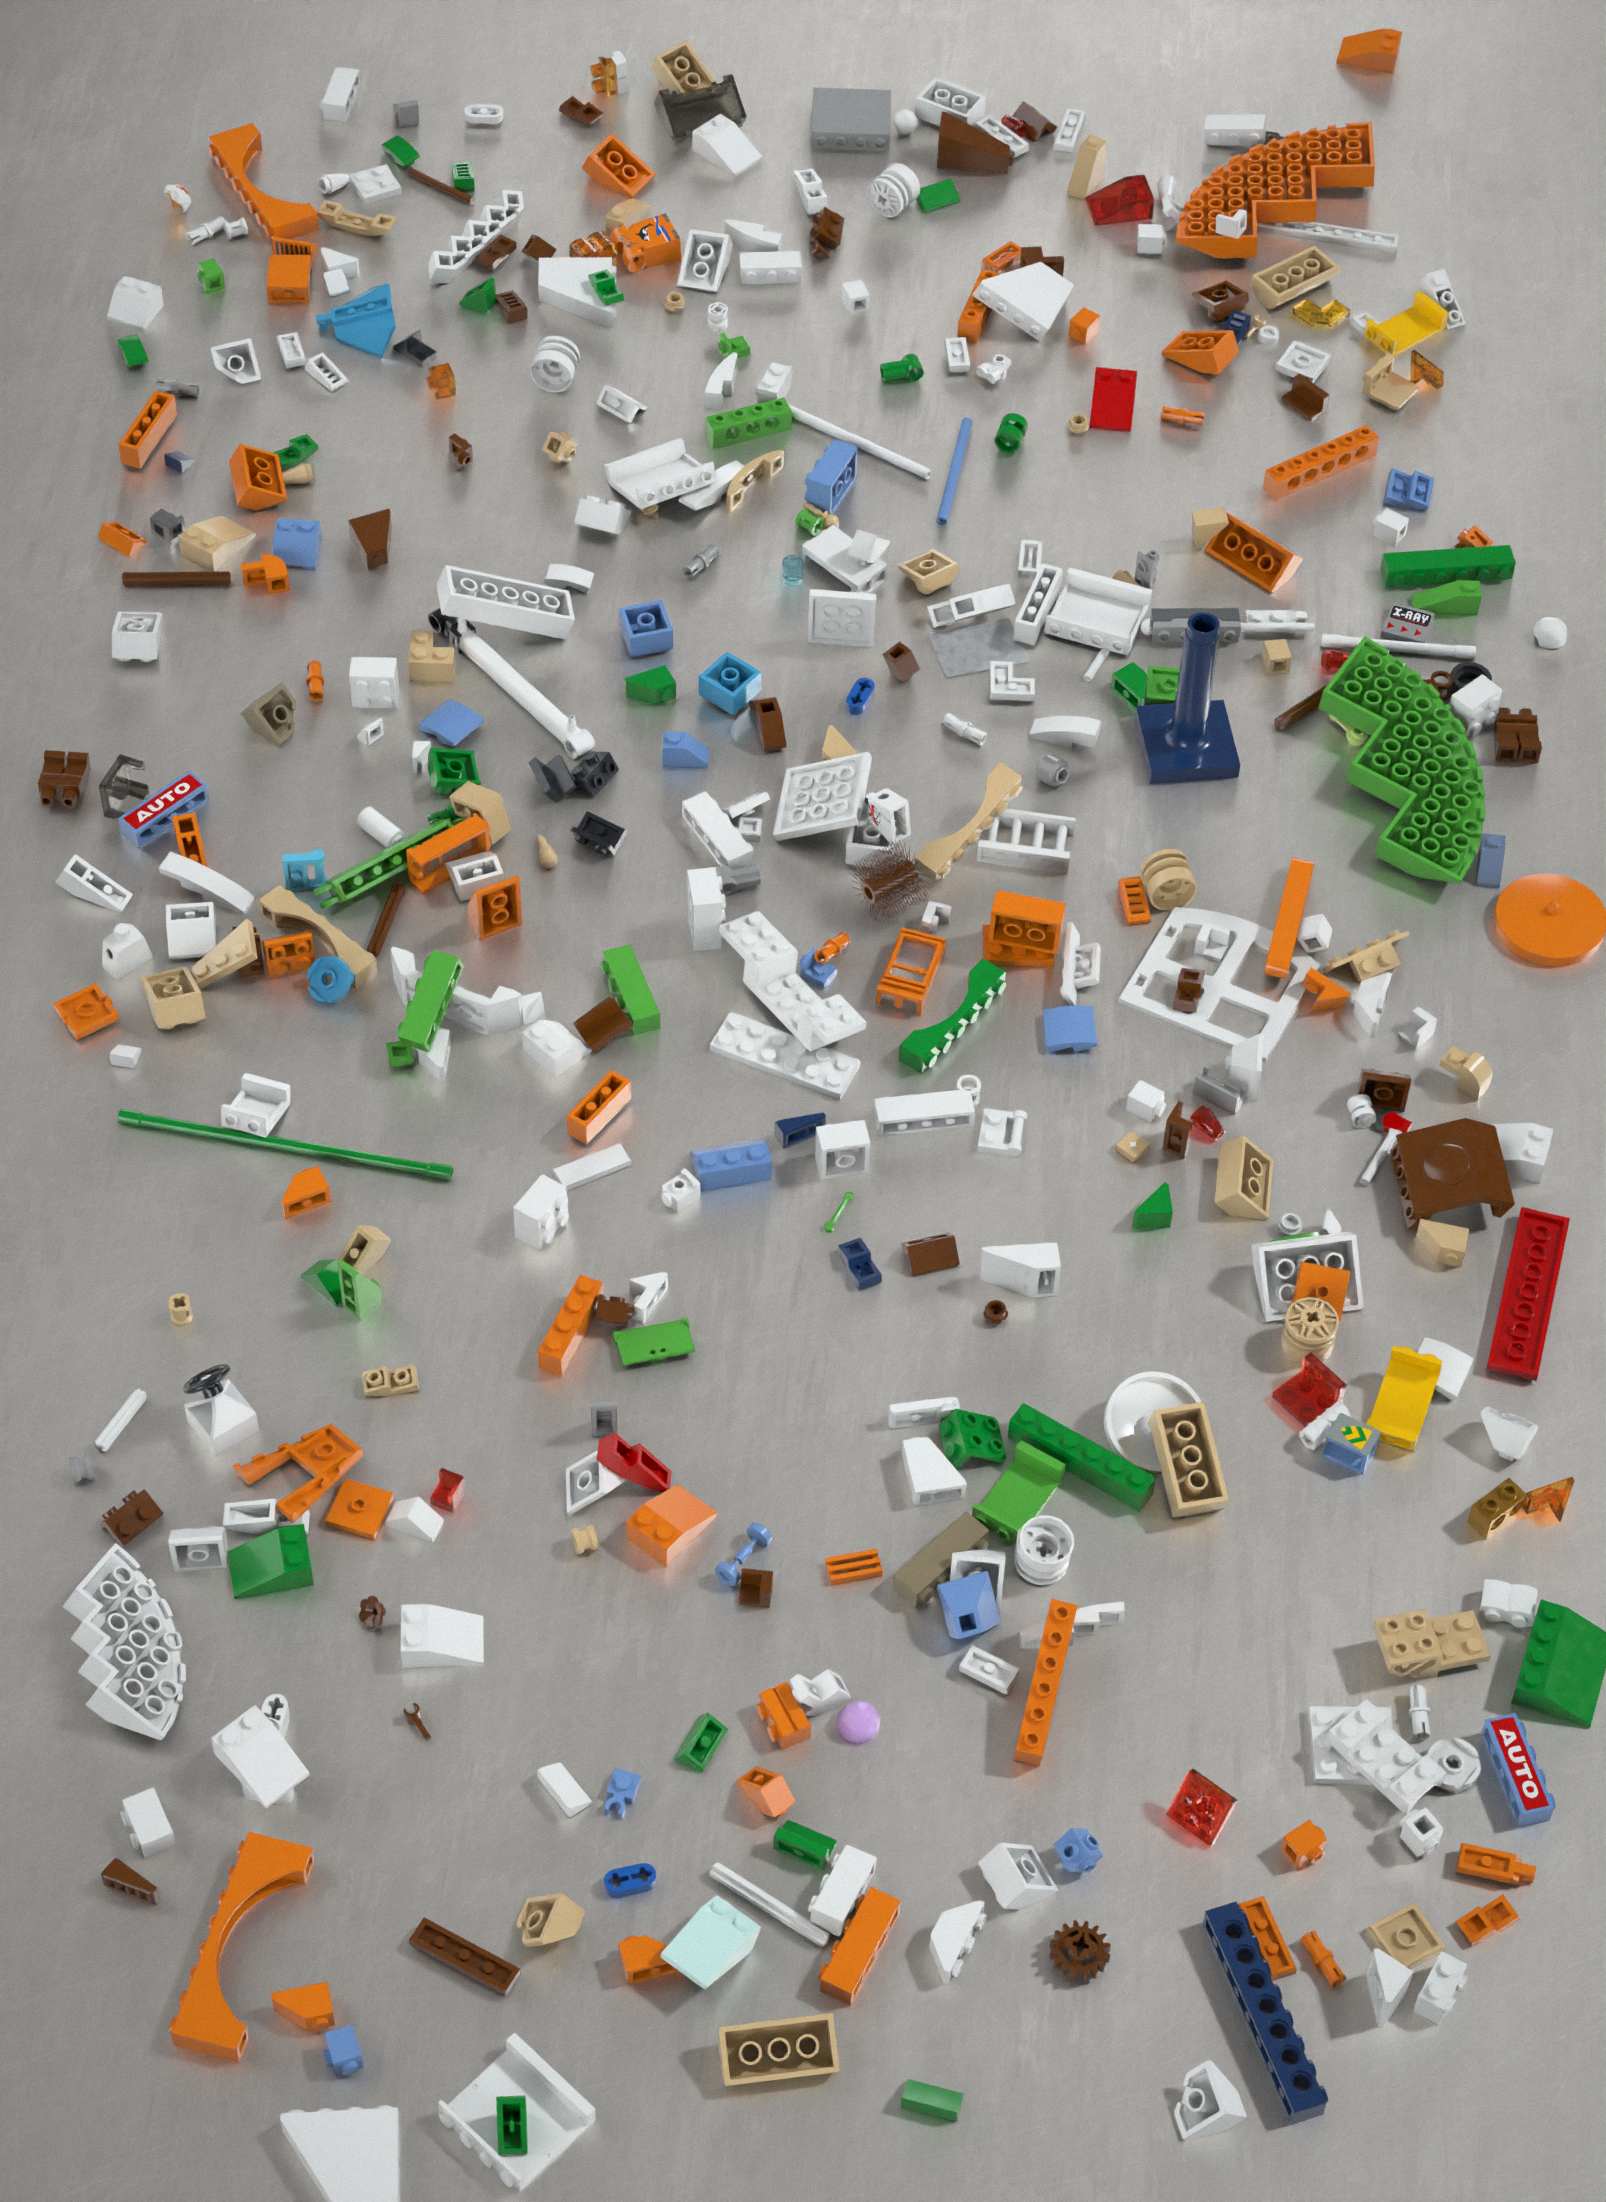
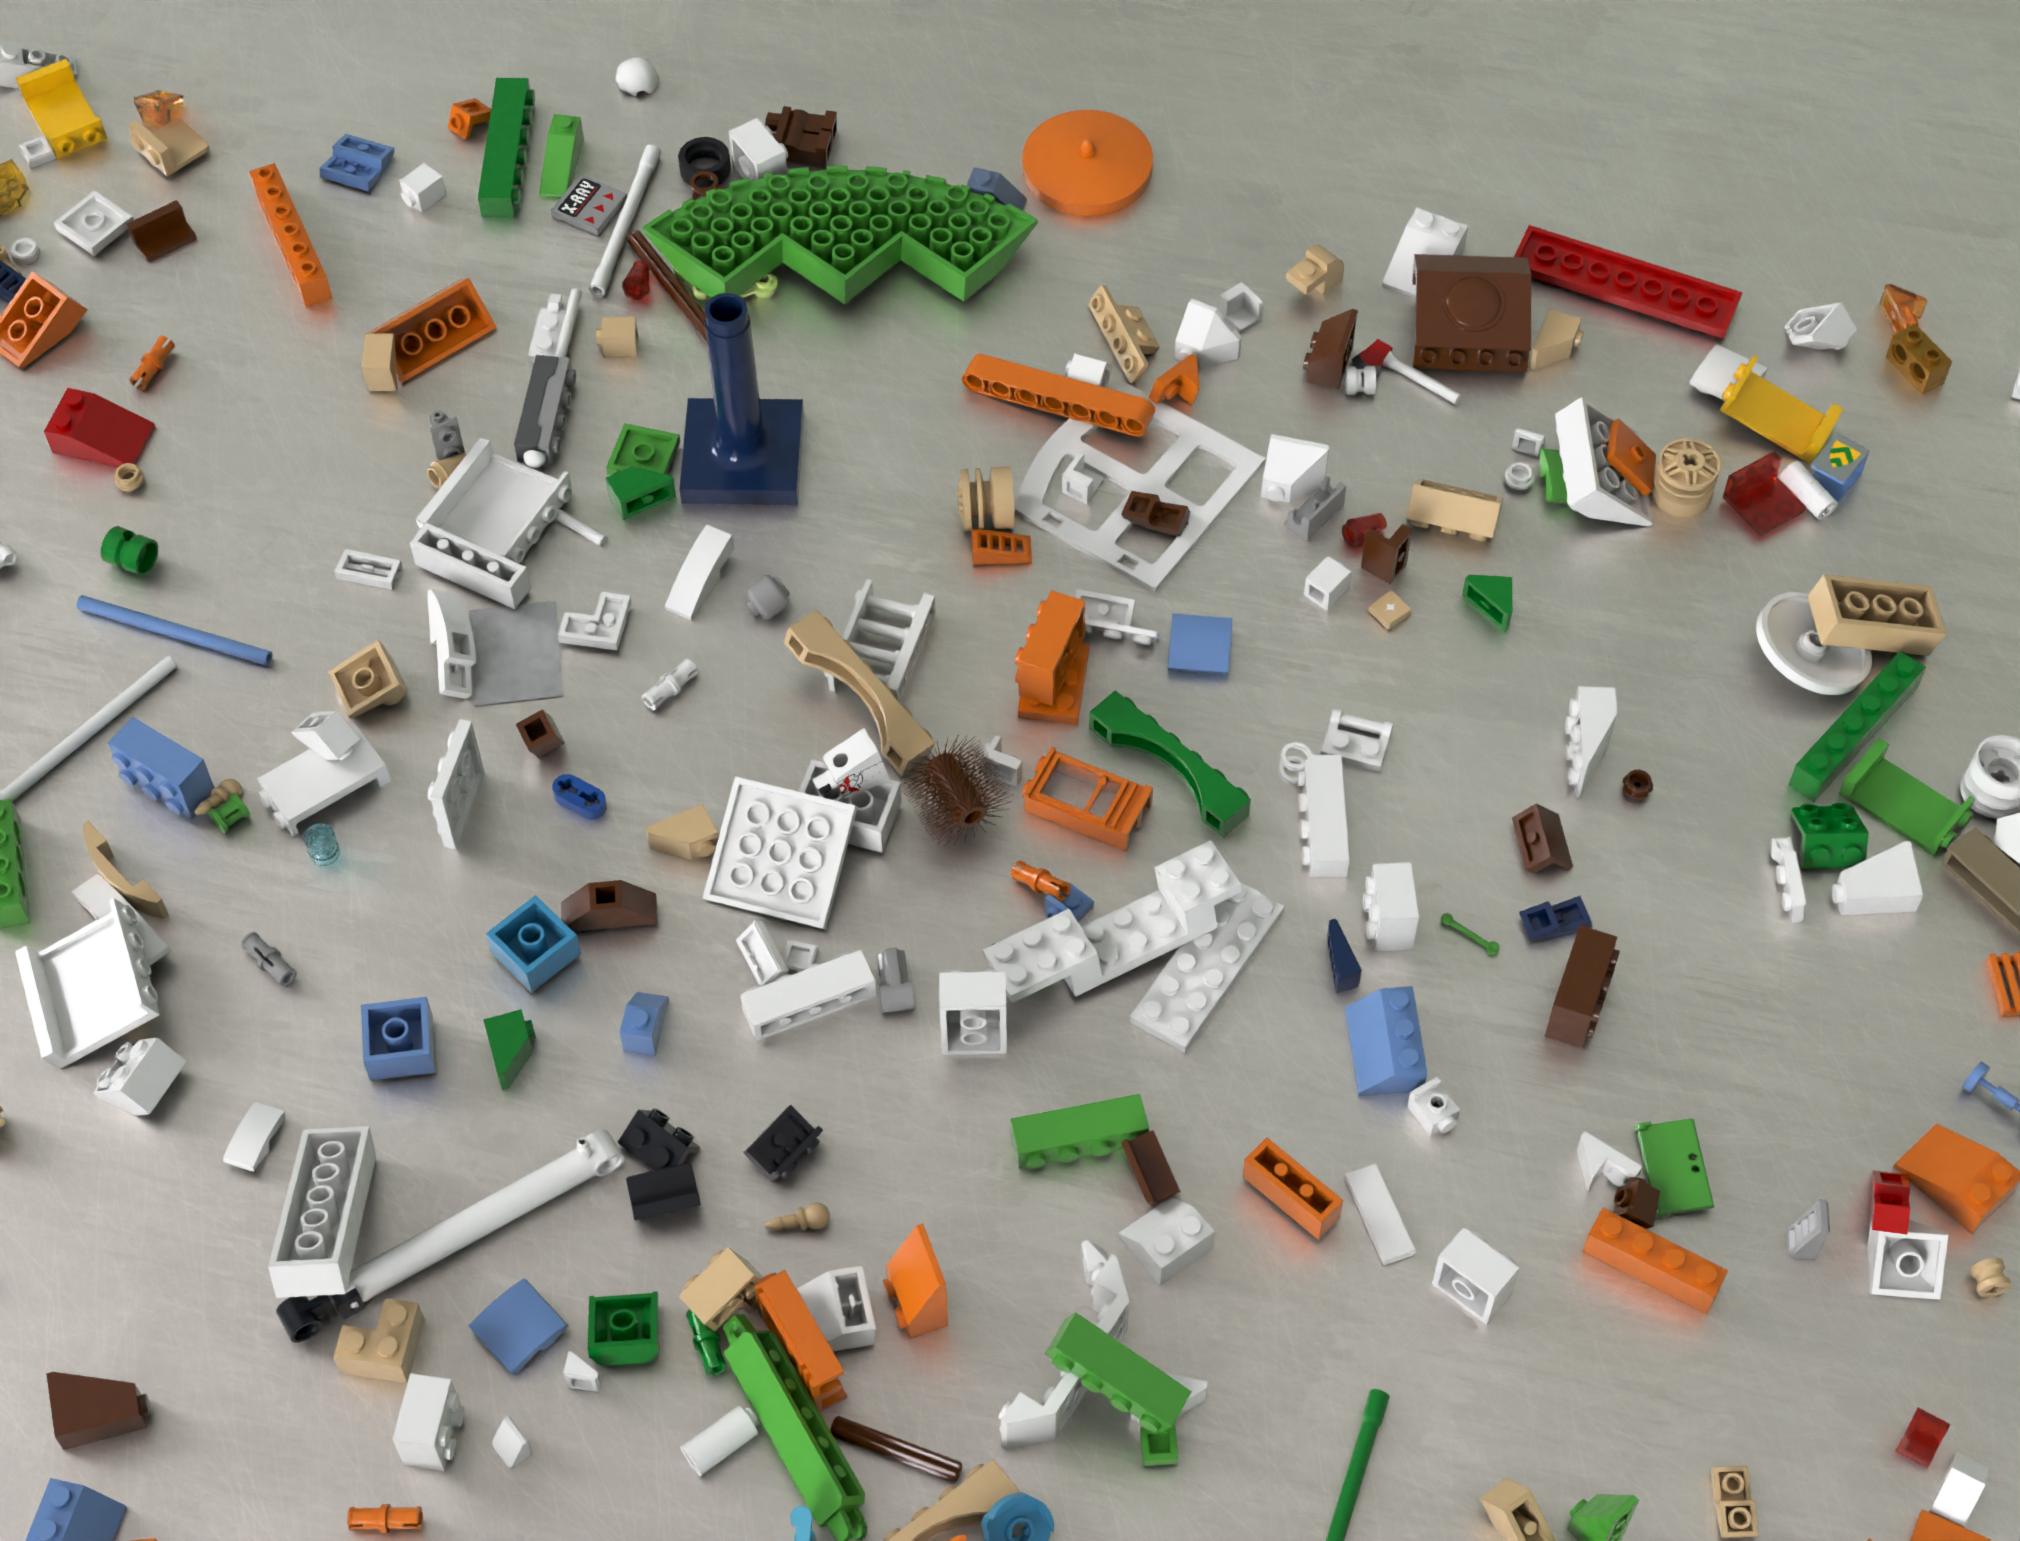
camera: 80 degrees left, 5 degrees up
none -> reddish brown brick [1545,925,1620,1048]

